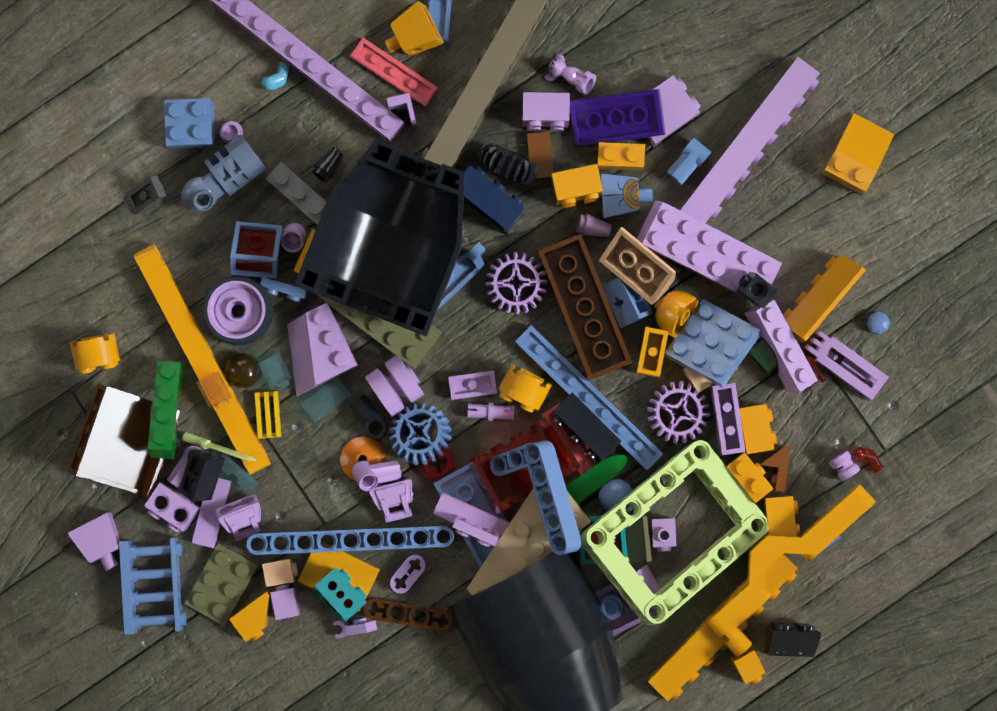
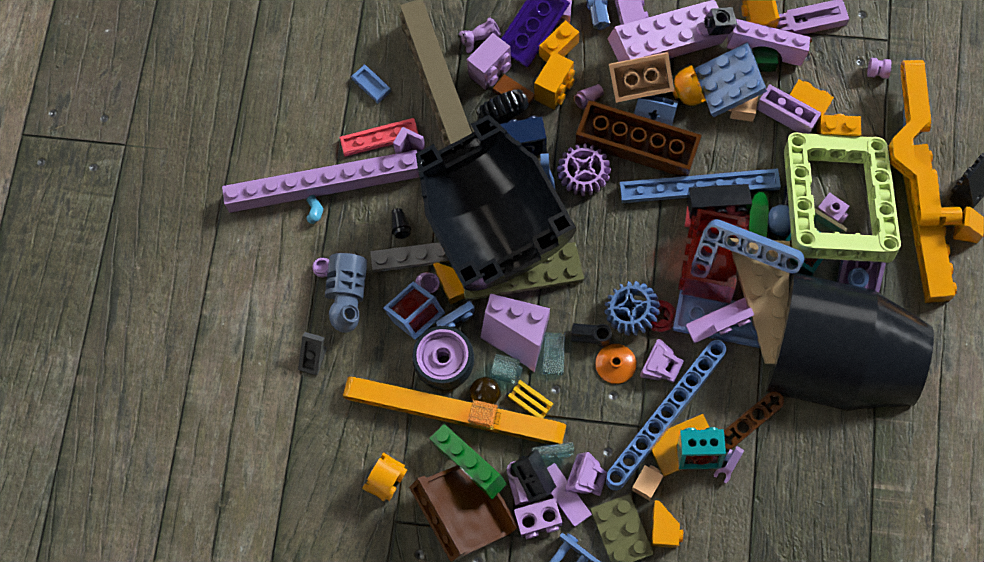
camera: 45 degrees left, 15 degrees down
medium blue piece [164,98,215,150] -> none
yellowish green piece [182,432,257,461] -> none
lavender brick [271,584,300,620] -> none
lavender piece [352,460,401,491] -> none
lavender wheel [365,355,425,416] -> none
light orange torso [385,1,444,55] -> none
lavender beam [390,554,426,594] -> none
lavender plate [448,371,497,400] -> none
lavender pin [467,403,514,421] -> none
light orange brick [498,364,552,413] -> none
medium blue torso [600,174,653,220] -> none
light orange brick [636,327,669,378] -> none
lavender gear [647,381,710,444] -> none
dark orange slope [759,445,791,492] -> none
light orange brick [763,496,800,537] -> none
clear red arm [851,447,884,473] -> none

